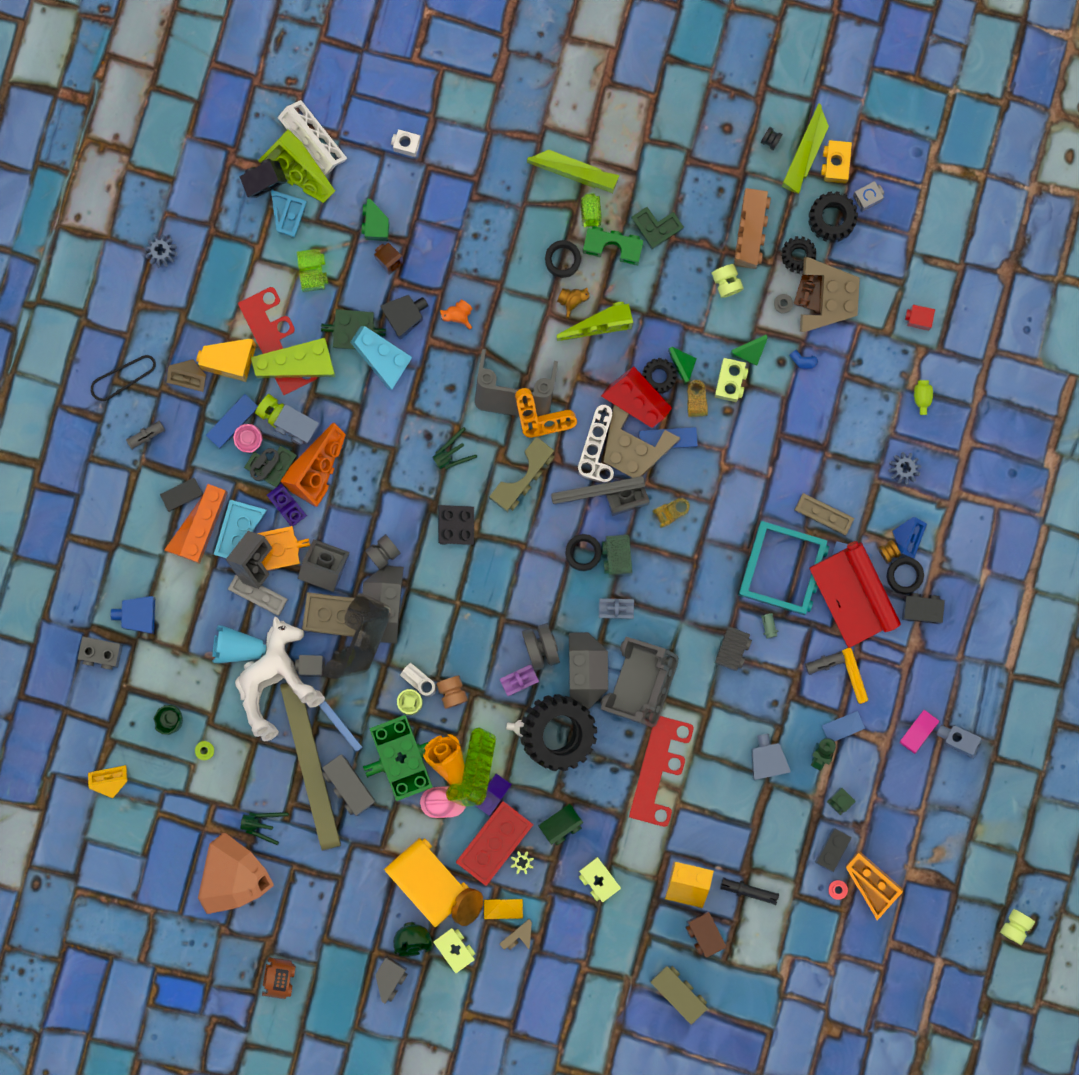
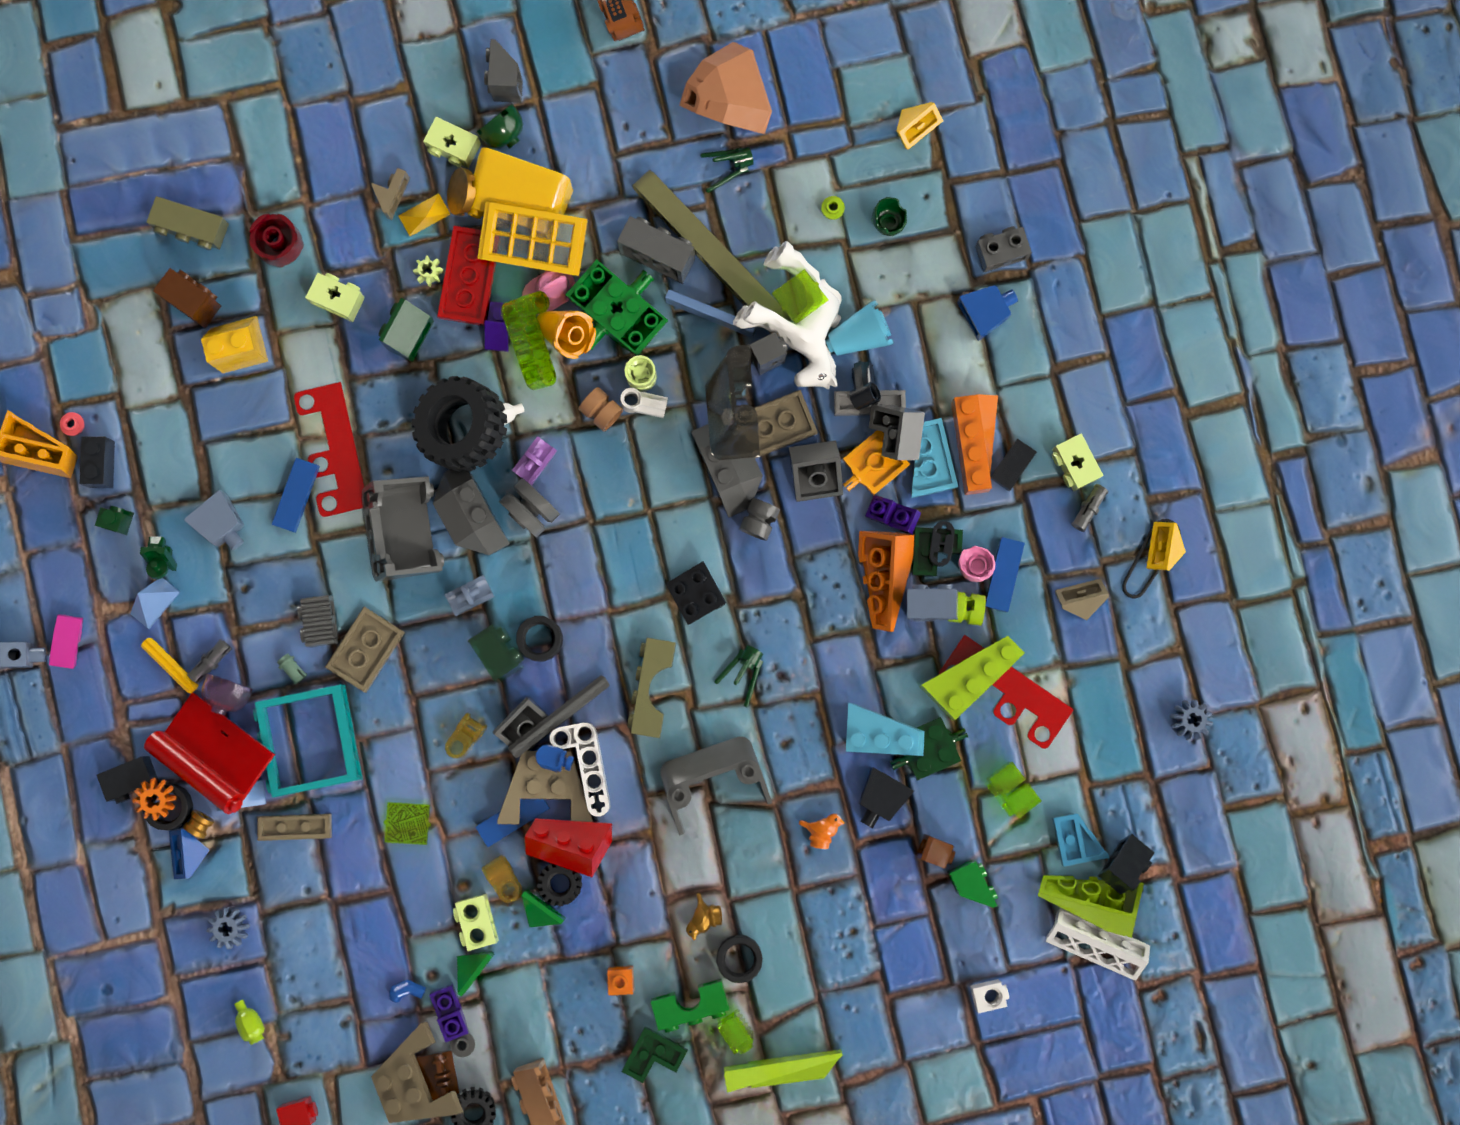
camera: 155 degrees right, 0 degrees up
yellow slope [196,339,256,382] -> none
light orange beam [515,388,577,438] -> none
lime wedge [556,302,633,341] -> none
yellowish green wheel [711,264,744,298] -> none
black pin [720,877,779,905] -> none
none -> orange gear [132,778,177,820]
none -> clear purple cylinder [201,673,253,716]
none -> dark red brick [249,213,304,268]
none -> blue tile [271,458,320,533]
none -> dark tan tile [325,607,405,693]
none -> clear neon green piece [384,802,431,845]
none -> dark purple slope [429,984,469,1043]
none -> yellow piece [477,202,588,276]
none -> blue arm [536,745,574,772]
none -> orange brick [607,966,635,996]
none -> clear neon green piece [772,269,829,324]
none -> black piece [849,361,881,410]
none -> yellowish green brick [1052,433,1104,491]
none -> yellow slope [1146,522,1186,571]

